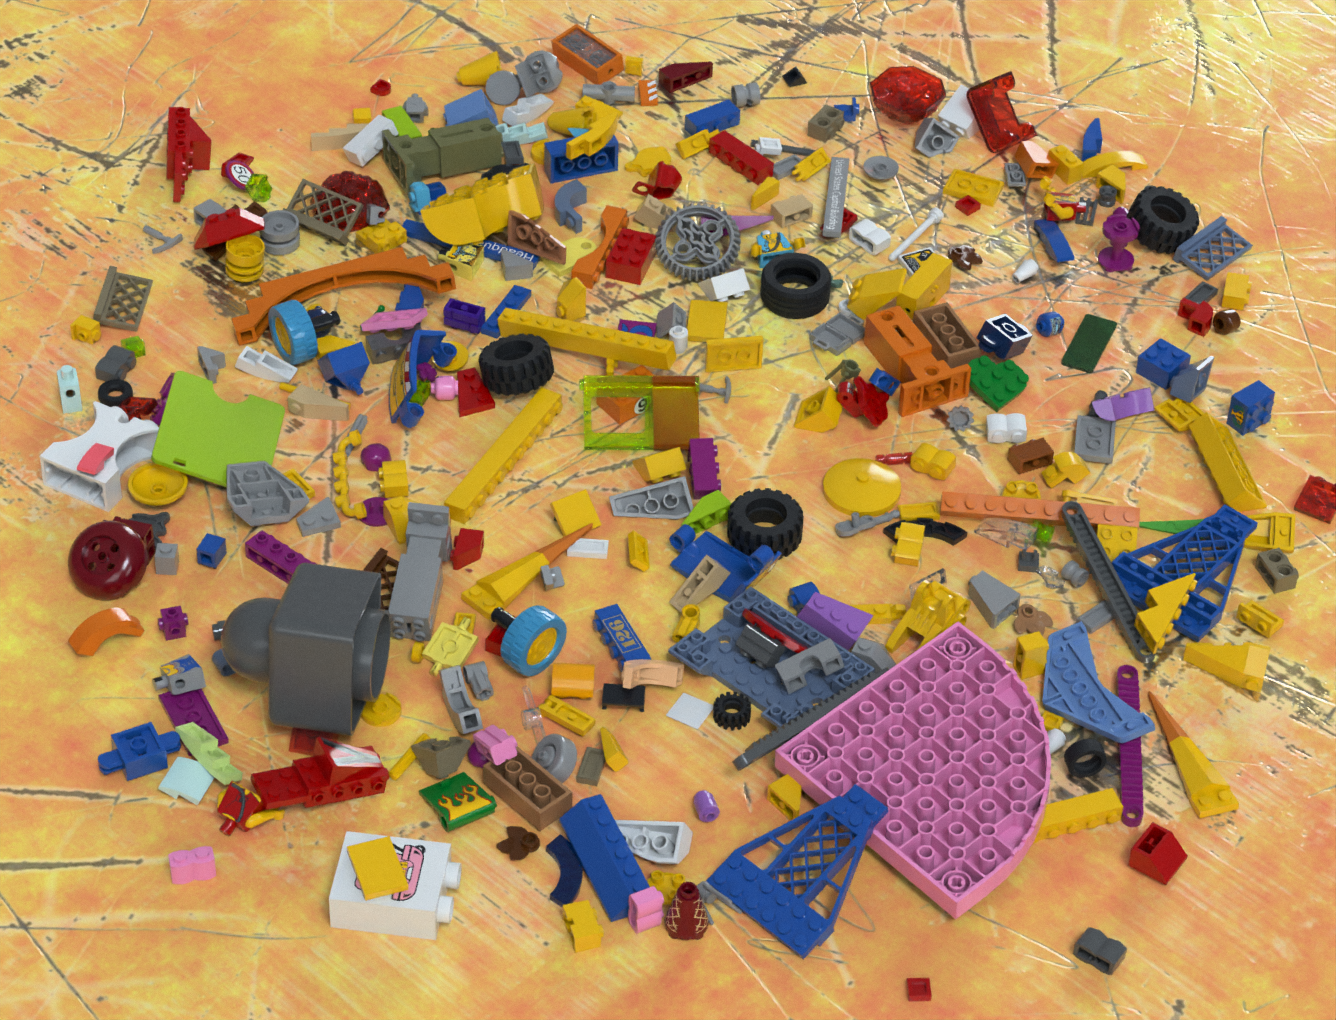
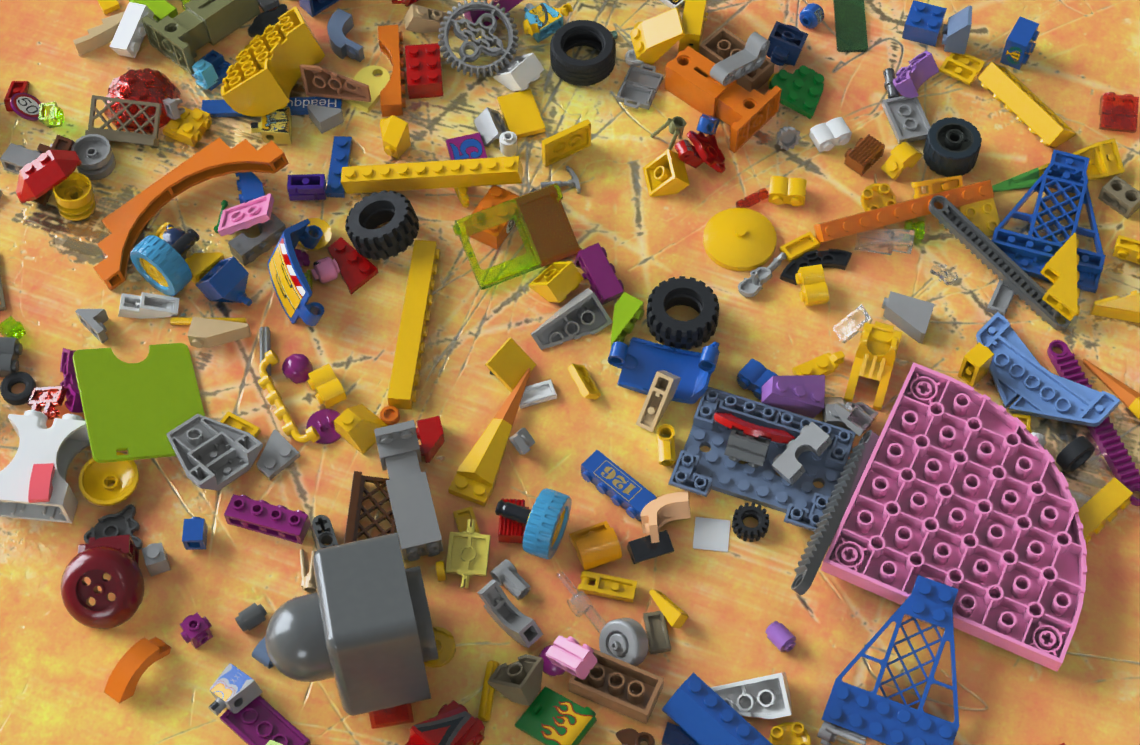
camera: 20 degrees left, 15 degrees up
yellow slope [767,774,802,821] -> none
medium nougat plate [1014,604,1053,636] -> none
dark grey tile [1018,549,1039,573] -> none
light grey wheel [1061,560,1089,588] -> none
none -> light grey beam [710,32,770,86]
none -> light grey slope [834,402,878,436]
none -> black wheel [923,117,982,177]

